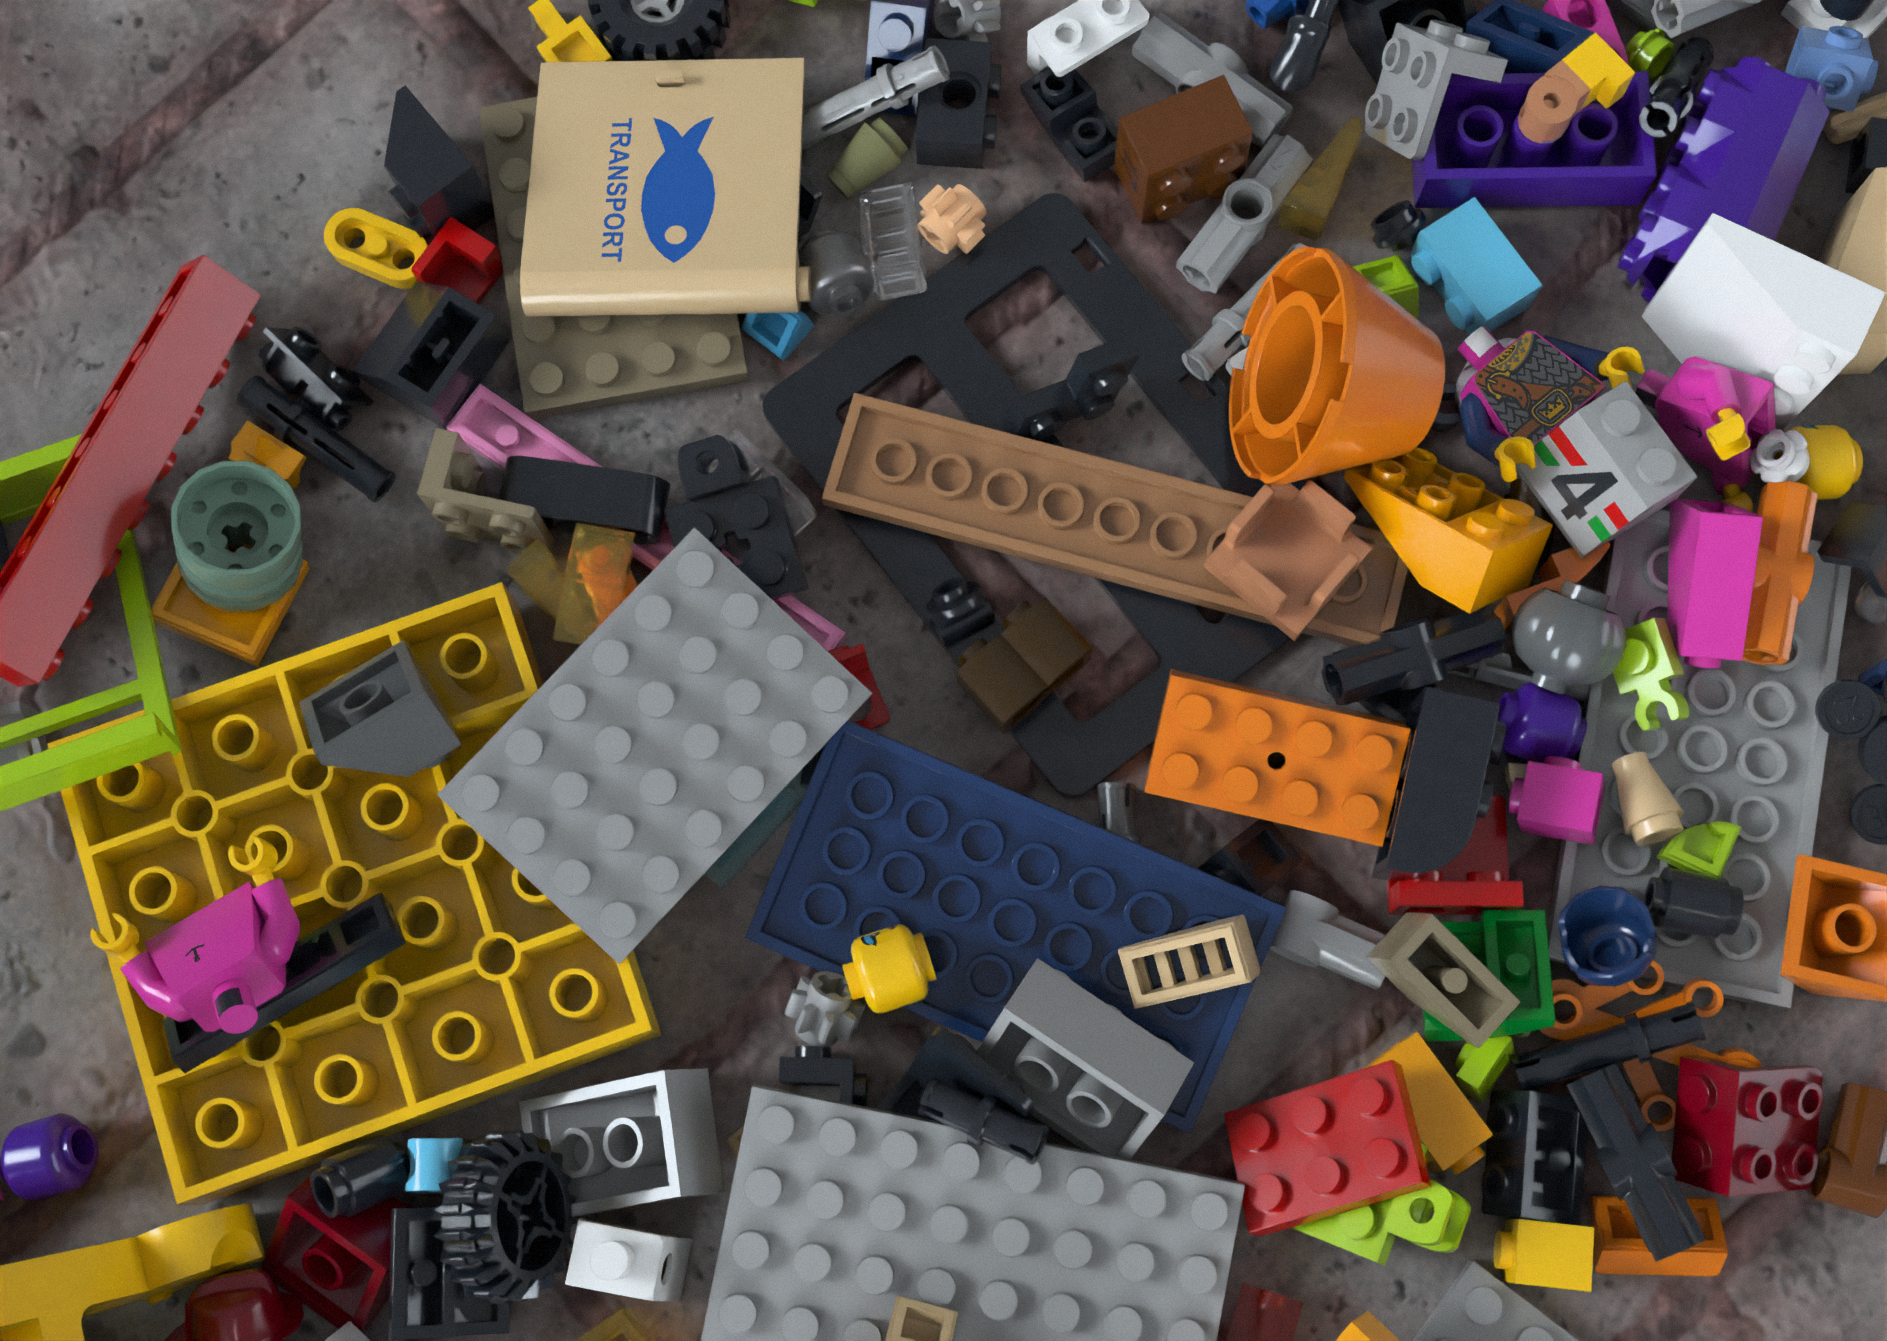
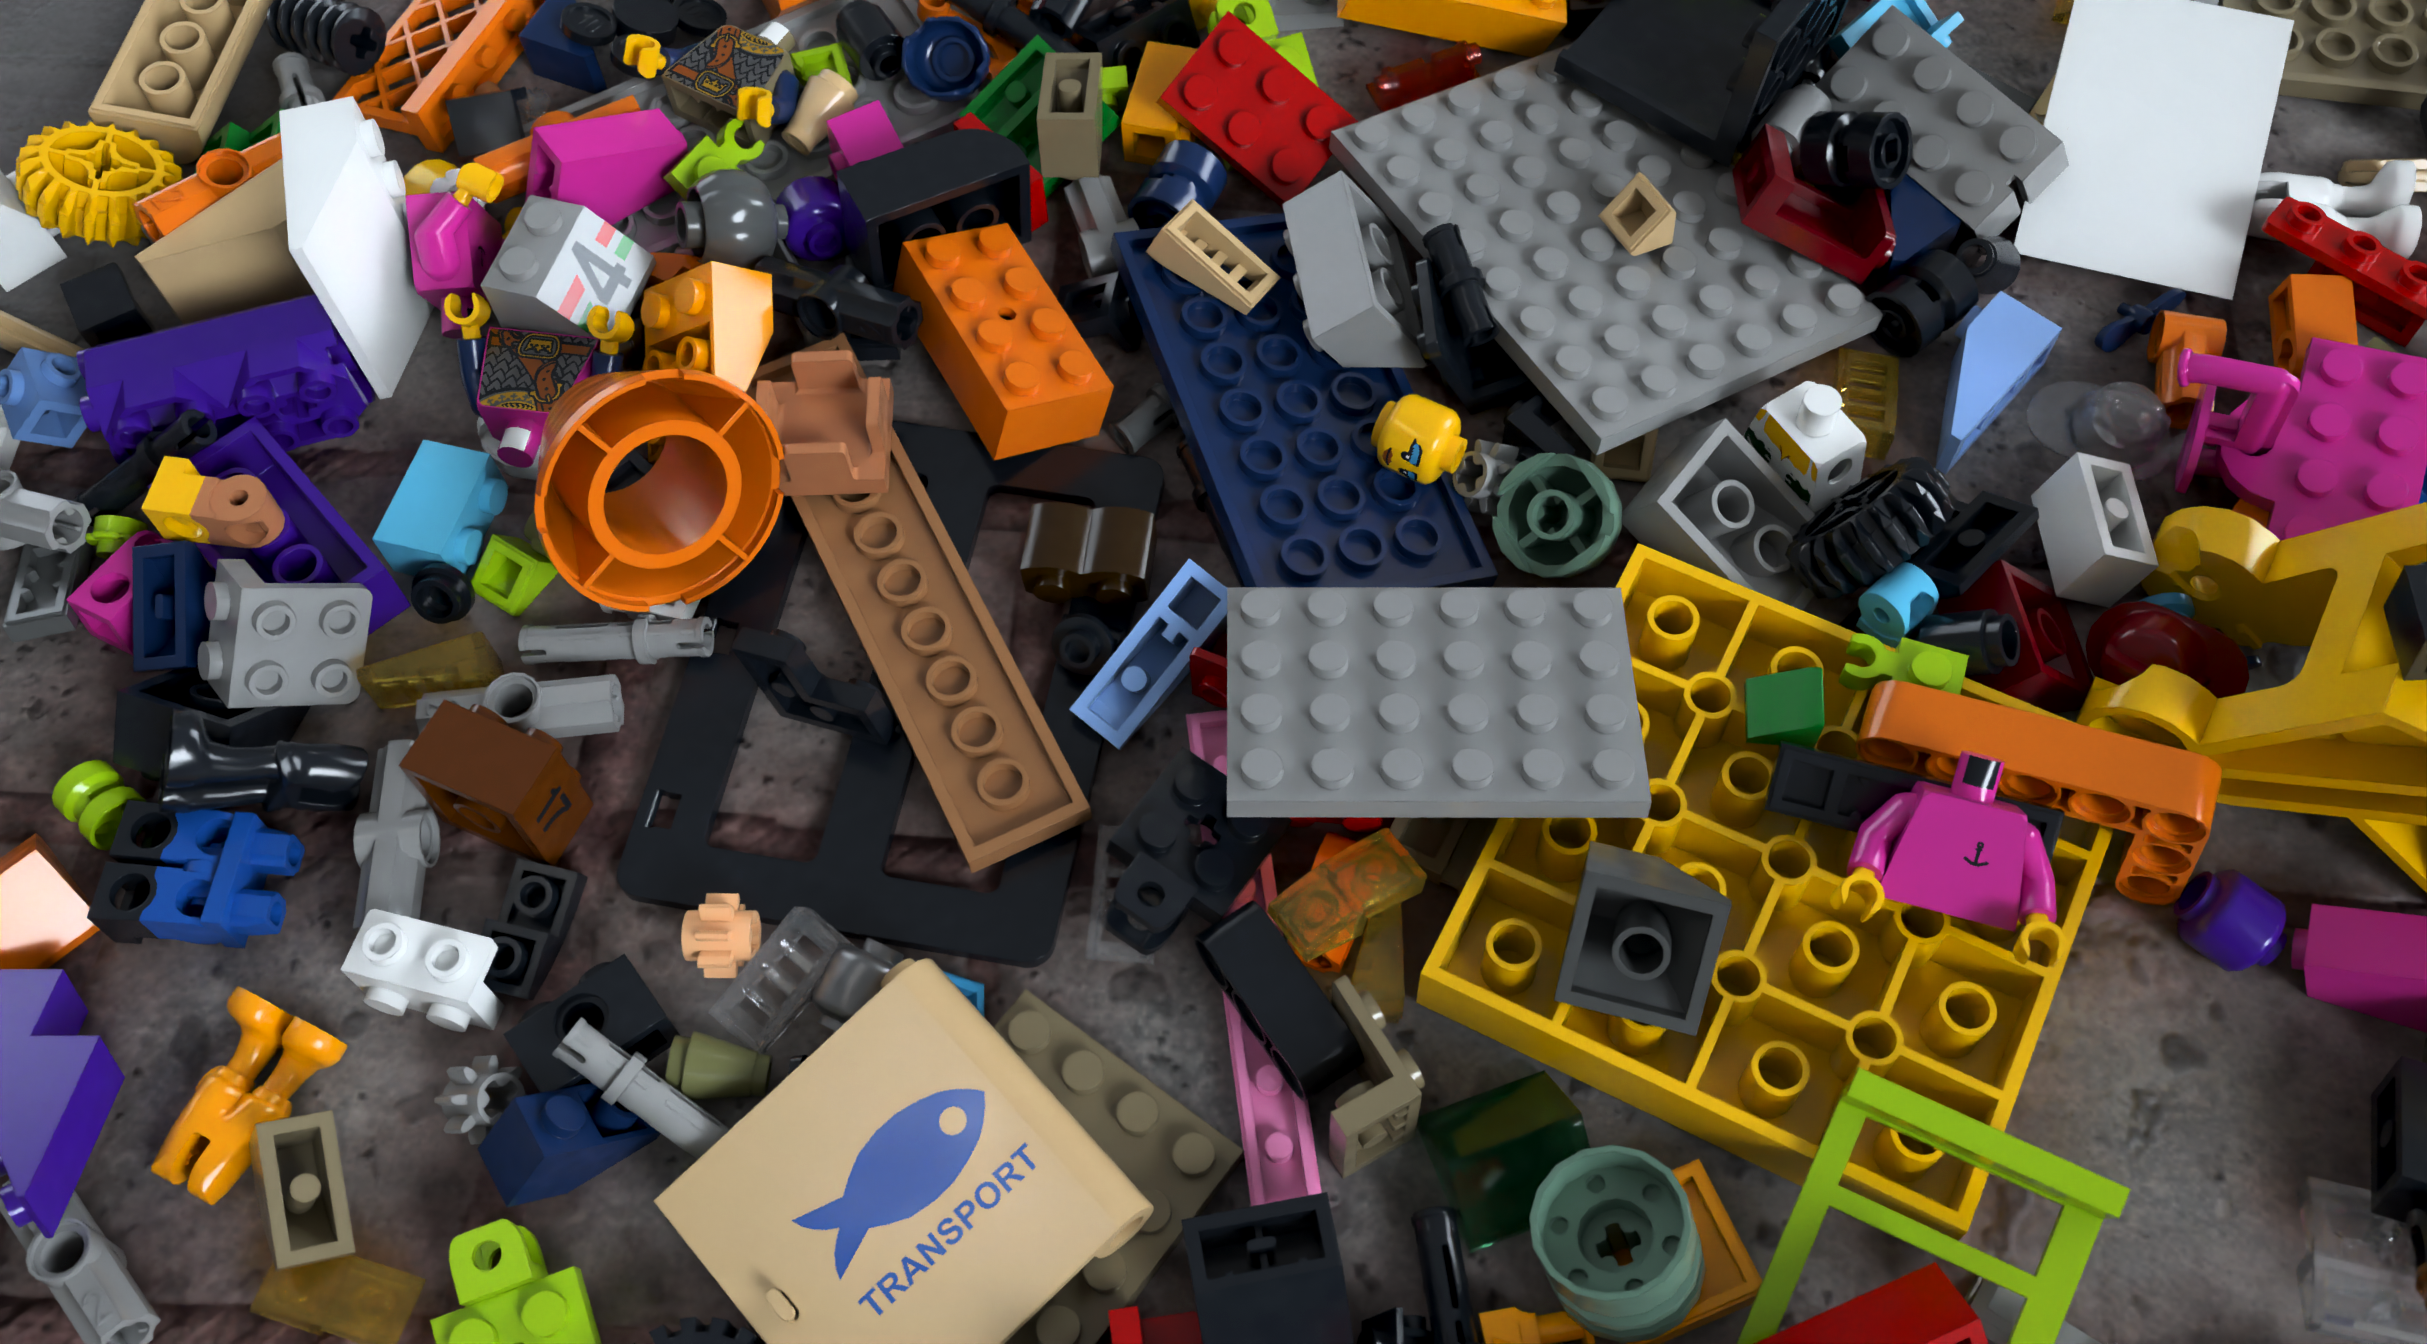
camera: 135 degrees left, 15 degrees down
none -> torso [623,22,800,148]
none -> light blue slope [1069,558,1227,750]
none -> dark blue wheel [1127,140,1227,230]
none -> clear green slope [1417,1070,1590,1253]
none -> sand green cylinder [1492,453,1622,578]
none -> green slope [1745,667,1825,748]
none -> lime plate [1838,633,1969,695]
none -> orange beam [1855,680,2222,905]

